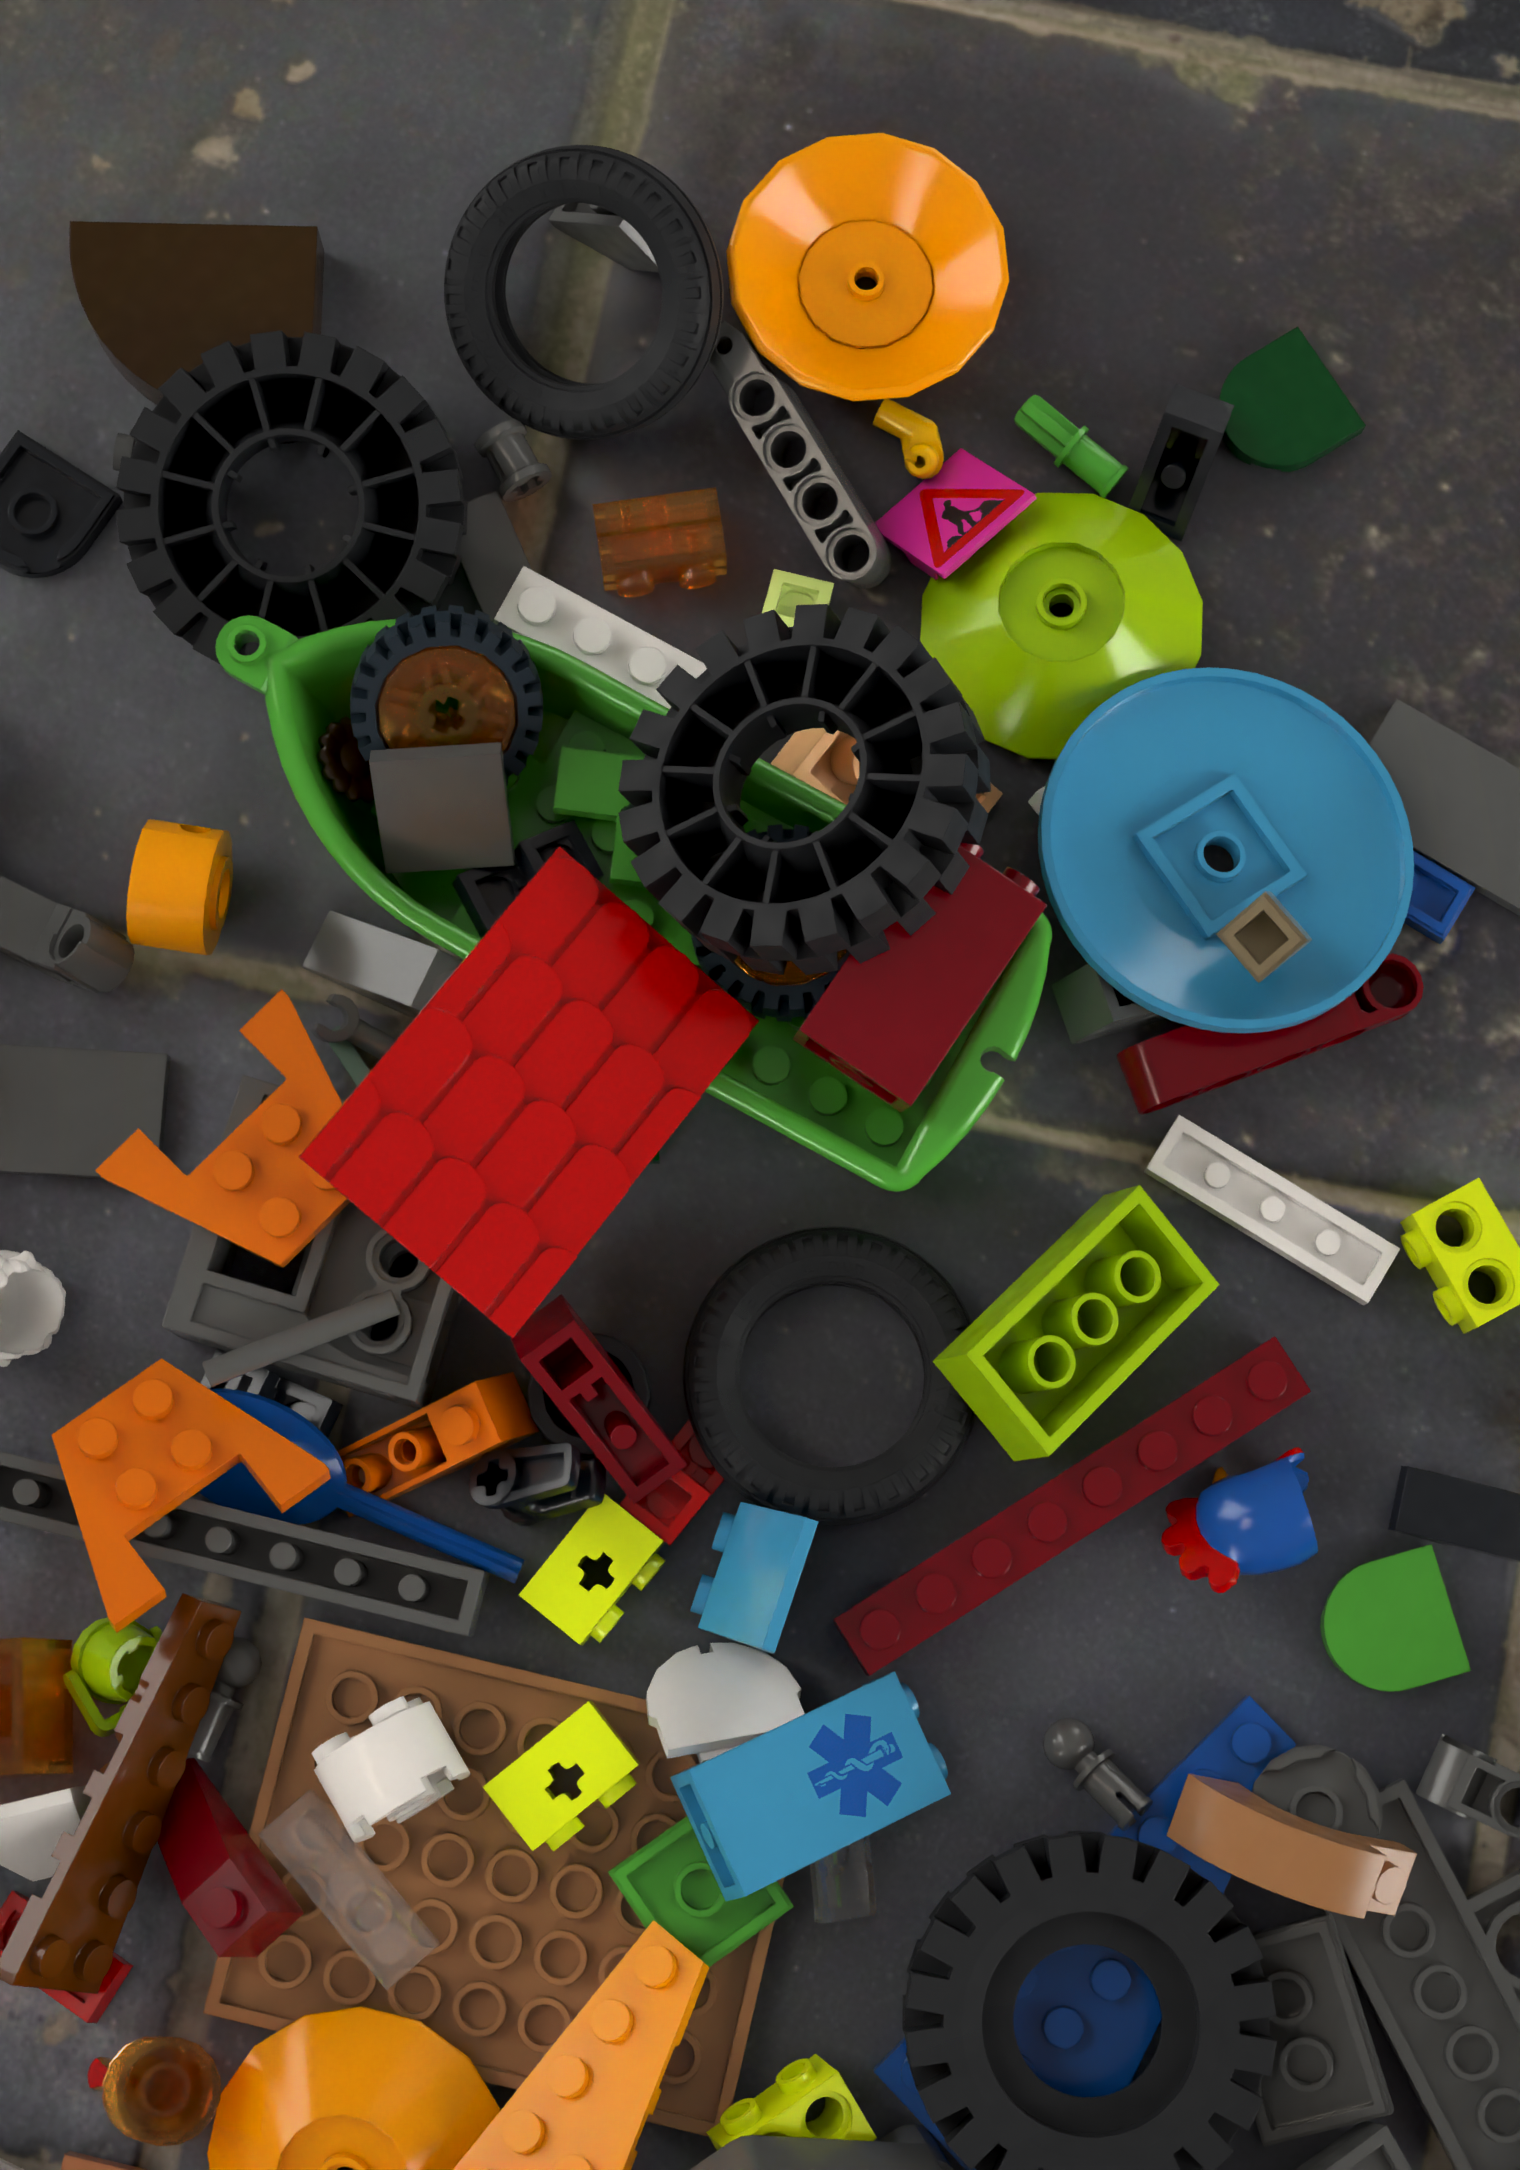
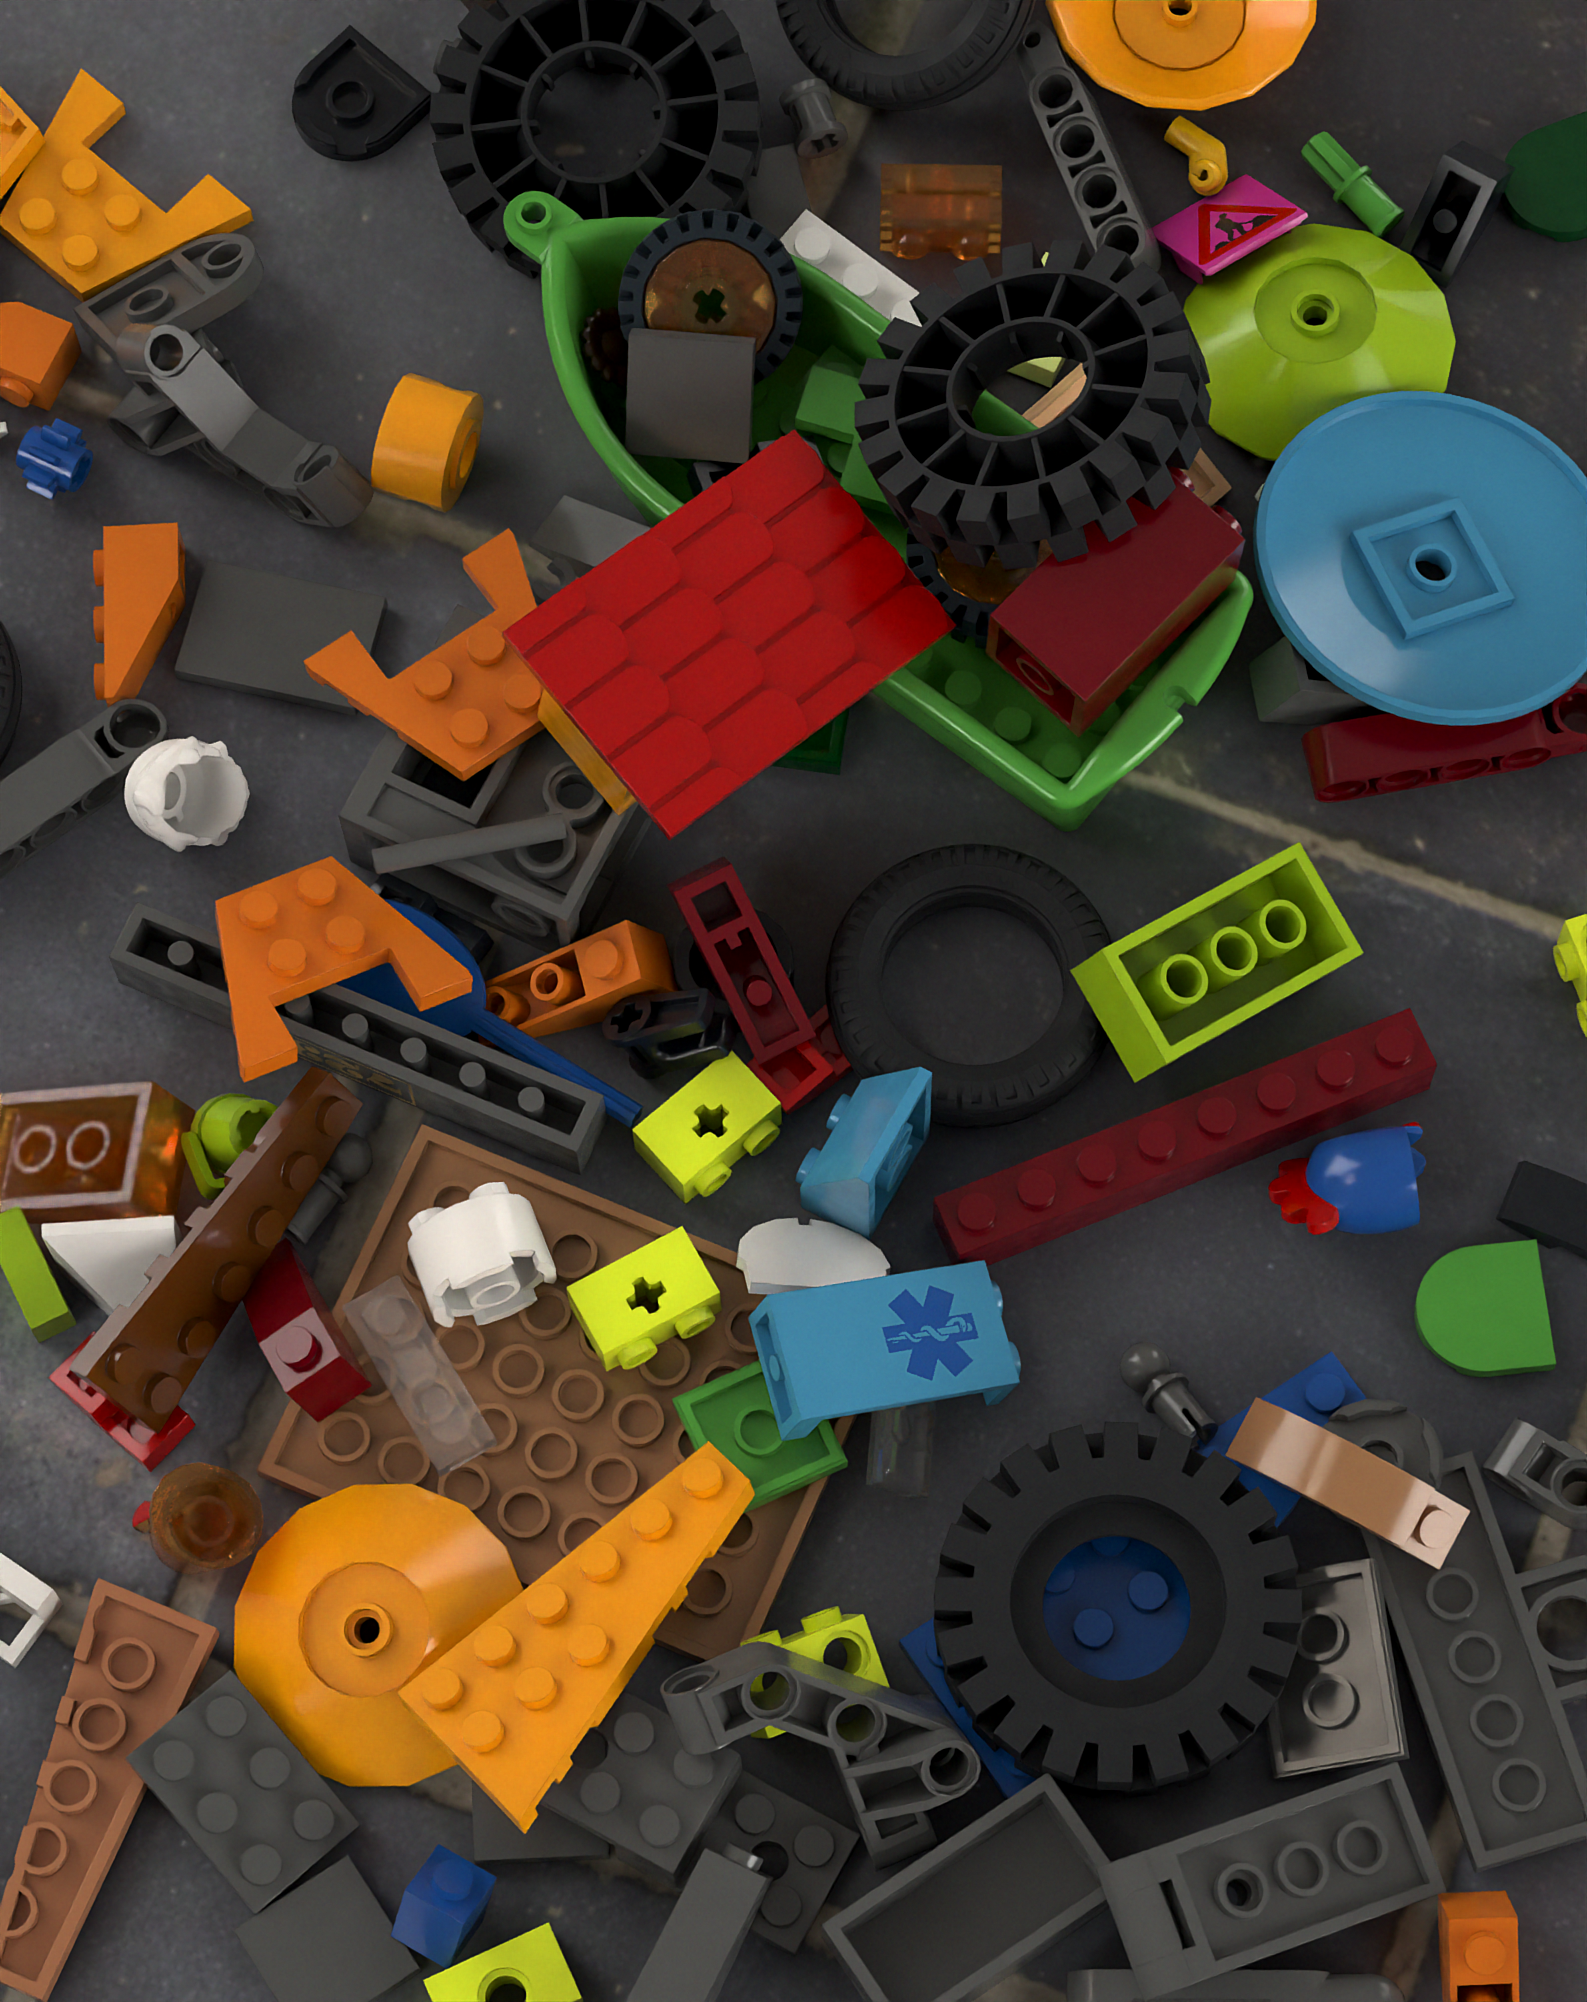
camera: 15 degrees right, 10 degrees down
white plate [1144,1115,1400,1306] -> none
dark tan slope [1216,891,1312,983] -> none

